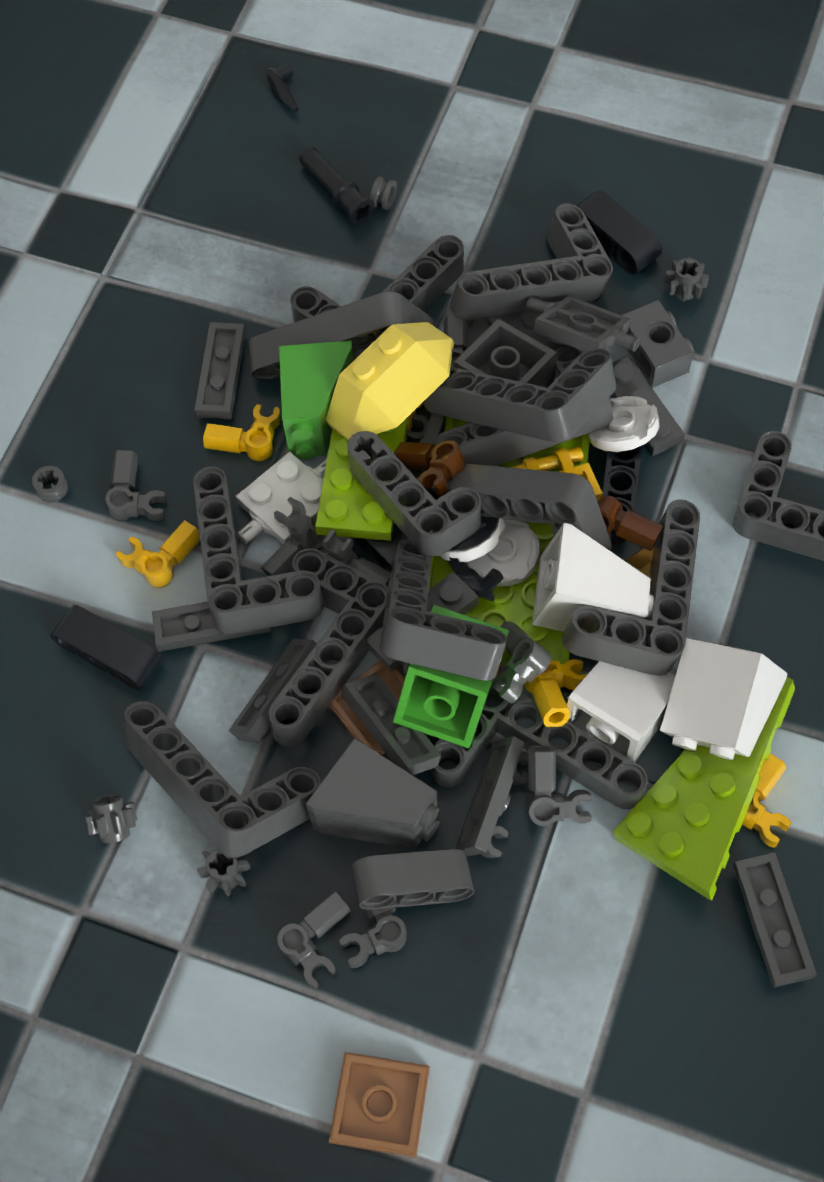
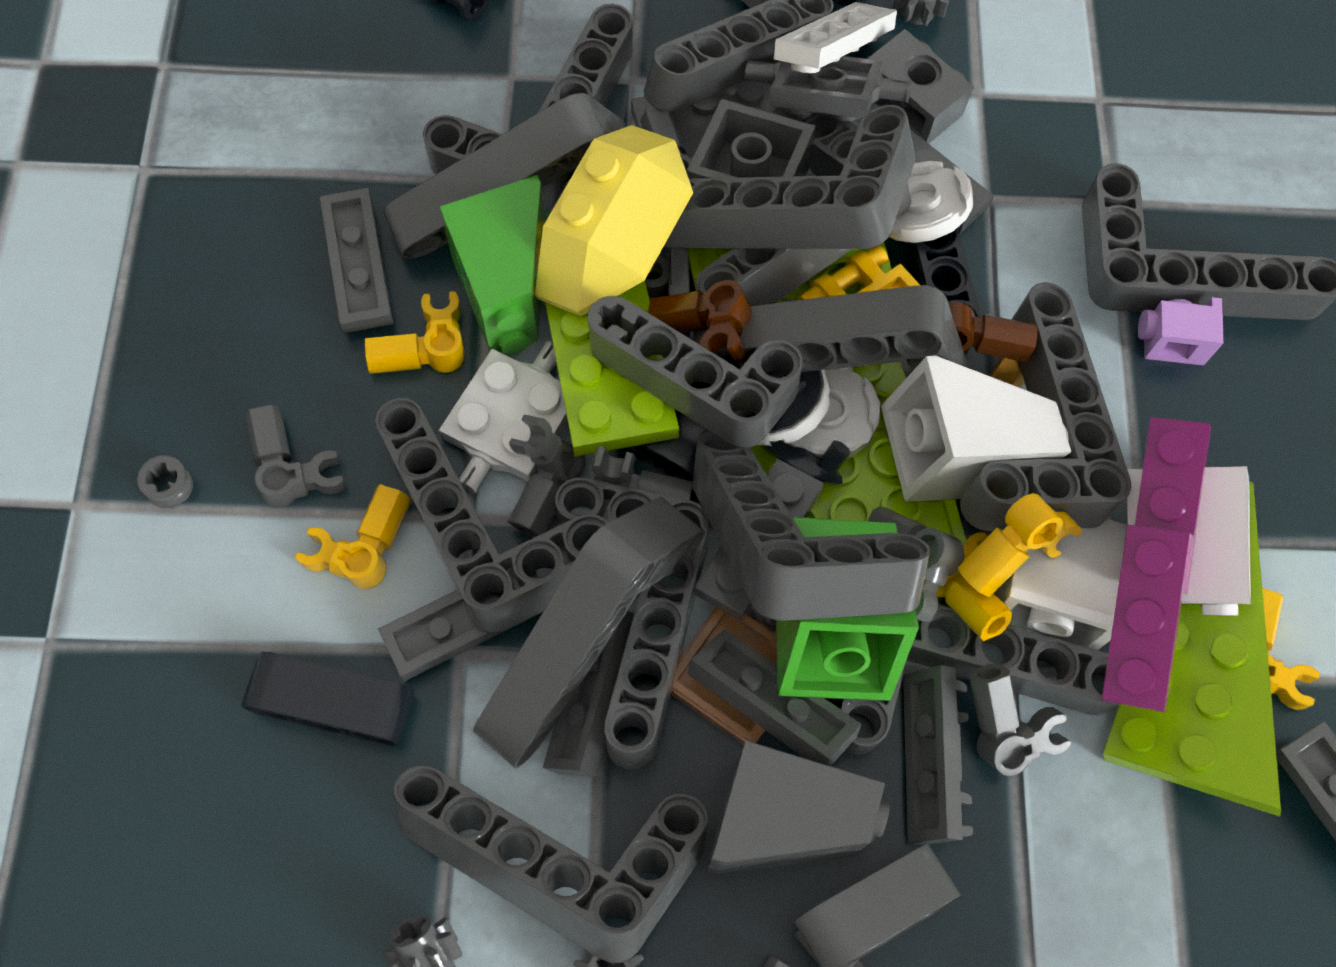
camera: 25 degrees left, 5 degrees up
none -> dark grey beam [473,497,705,769]
none -> white plate [774,2,897,73]
none -> yellow bar [957,493,1082,597]
none -> magenta bracket [1102,417,1211,712]
none -> lavender brick [1138,297,1223,366]

